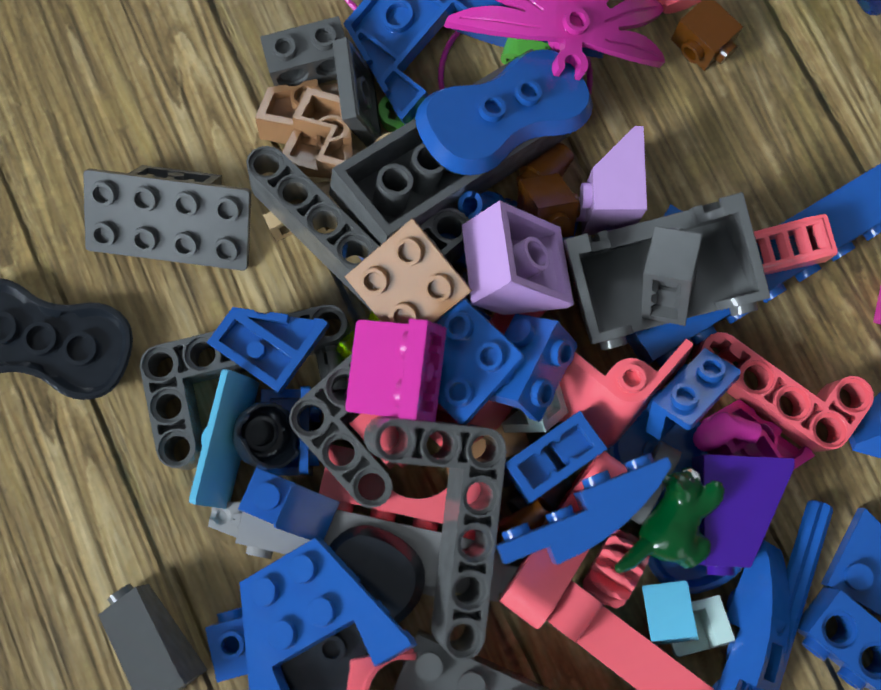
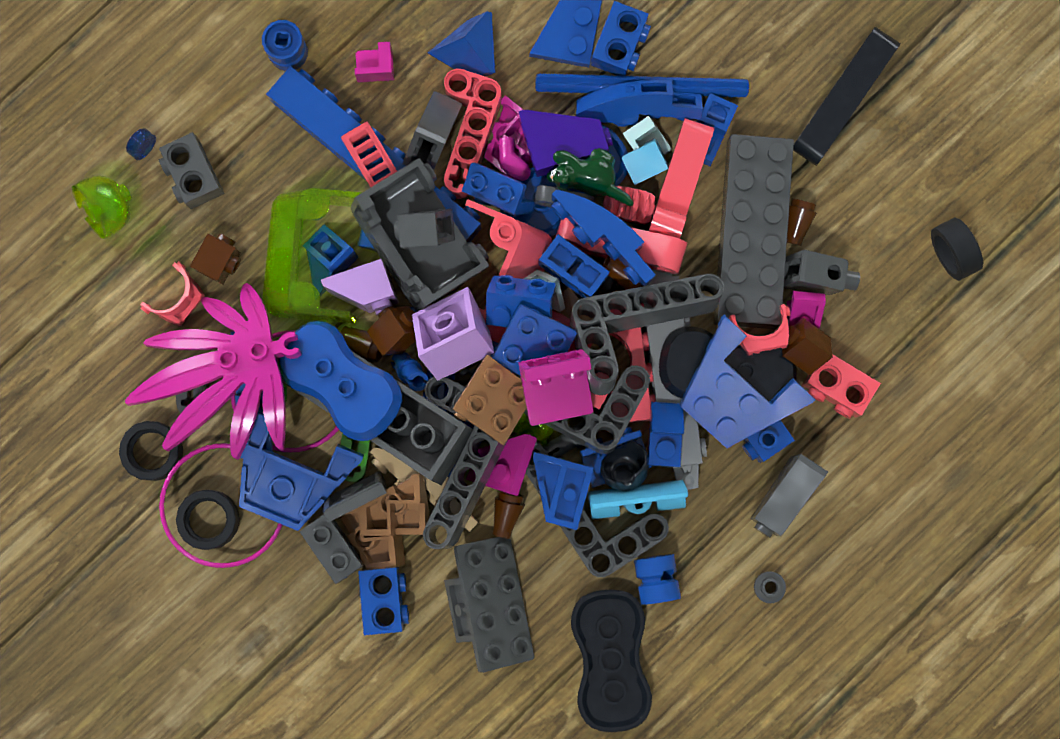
camera: 110 degrees left, 5 degrees up
none -> dark grey brick [159,132,225,209]
none -> clear neon green windscreen [262,188,362,324]
none -> blue slope [303,224,359,301]
none -> blue brick [358,567,409,635]
none -> dark grey slope [402,91,462,171]
none -> dark pink wing [466,434,537,496]
none -> reddish brown cone [492,491,525,539]
none -> blue wheel [634,554,681,605]
none -> dark grey plate [754,571,786,603]

